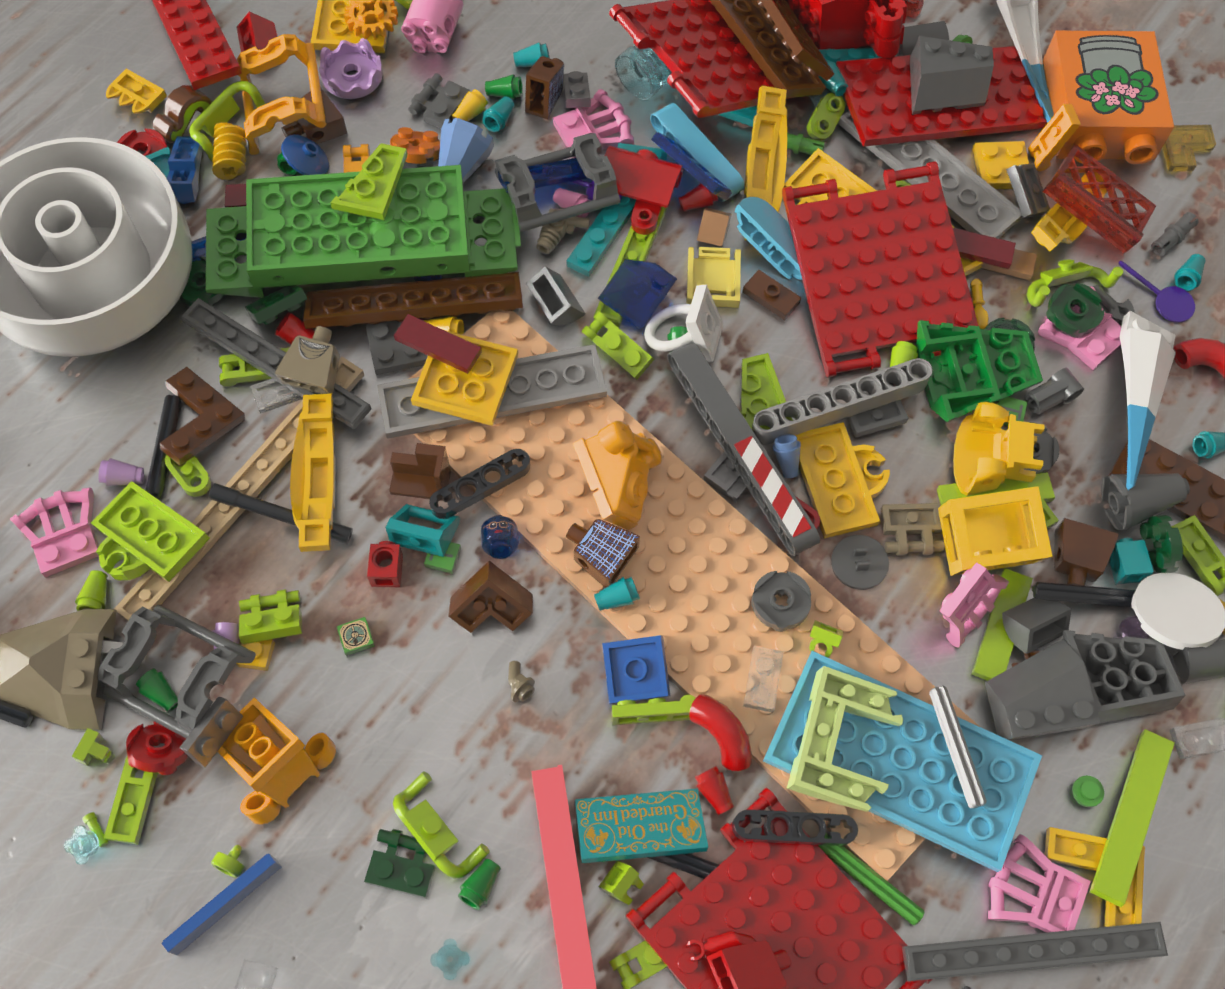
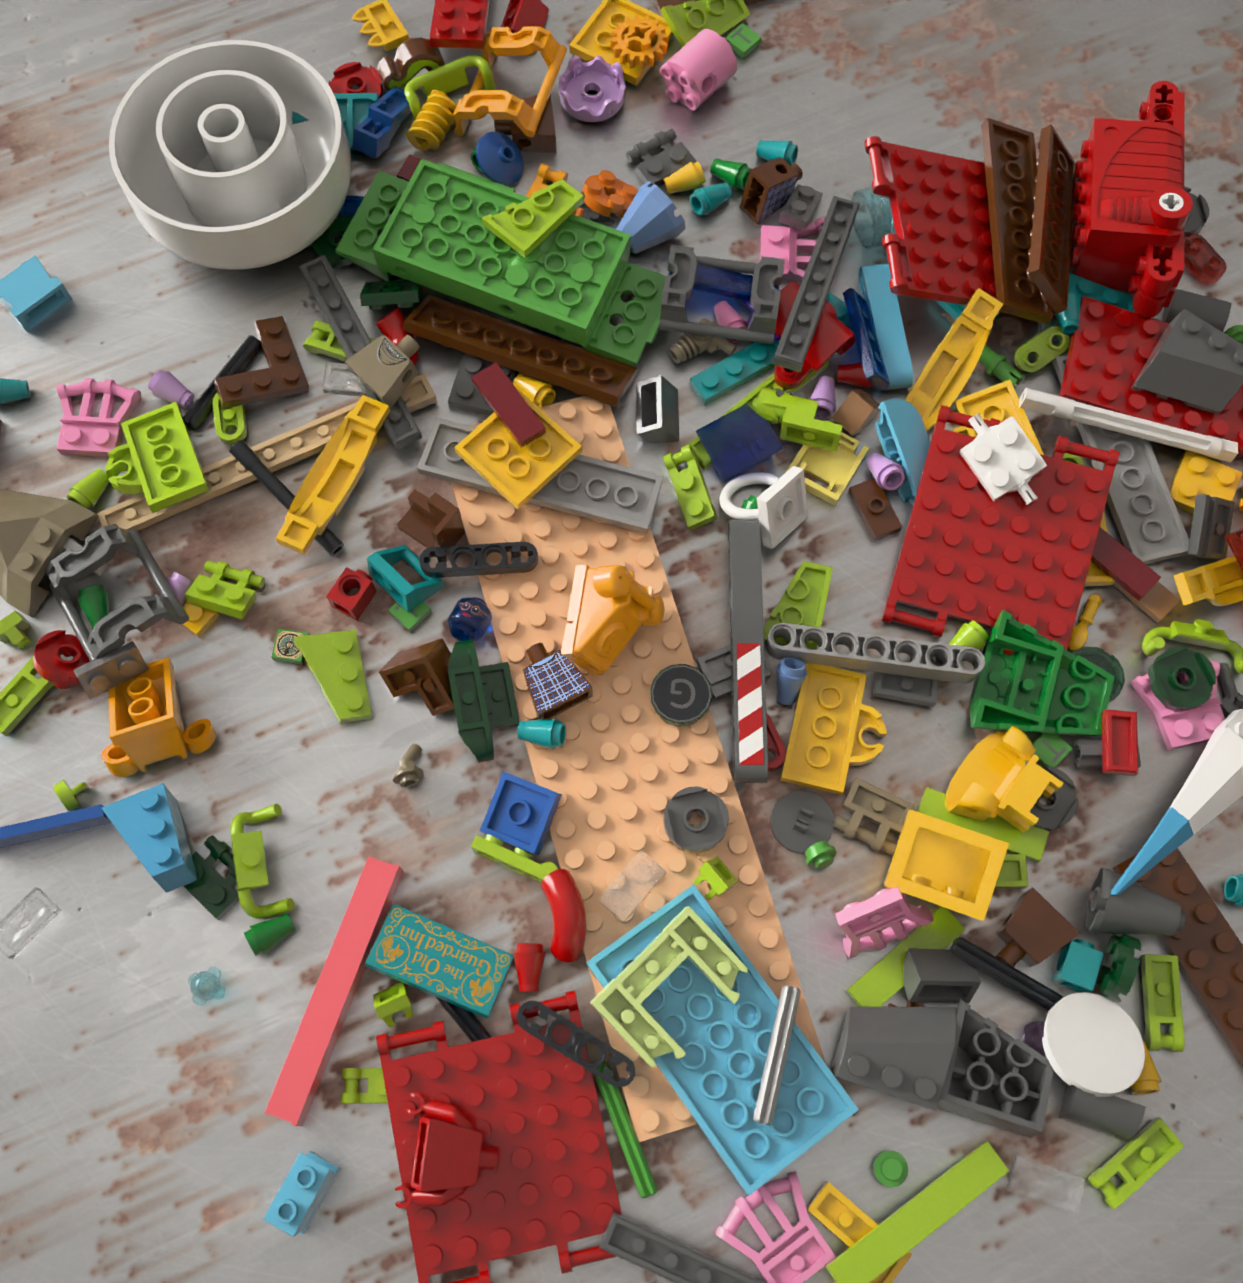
camera: 30 degrees right, 5 degrees up
none -> dark azure wedge [101,783,198,893]
none -> lime wing [294,629,372,723]
none -> dark green plate [447,639,520,763]
none -> black tile [650,664,713,727]
none -> lime plate [755,387,843,452]
none -> dark grey tile [772,196,860,373]
none -> bright green plate [805,841,837,870]
none -> lavender cone [810,376,836,420]
none -> lavender cone [866,452,905,490]
none -> white plate [960,413,1047,505]
none -> white piece [1019,388,1238,463]
none -> red tile [1102,709,1138,776]

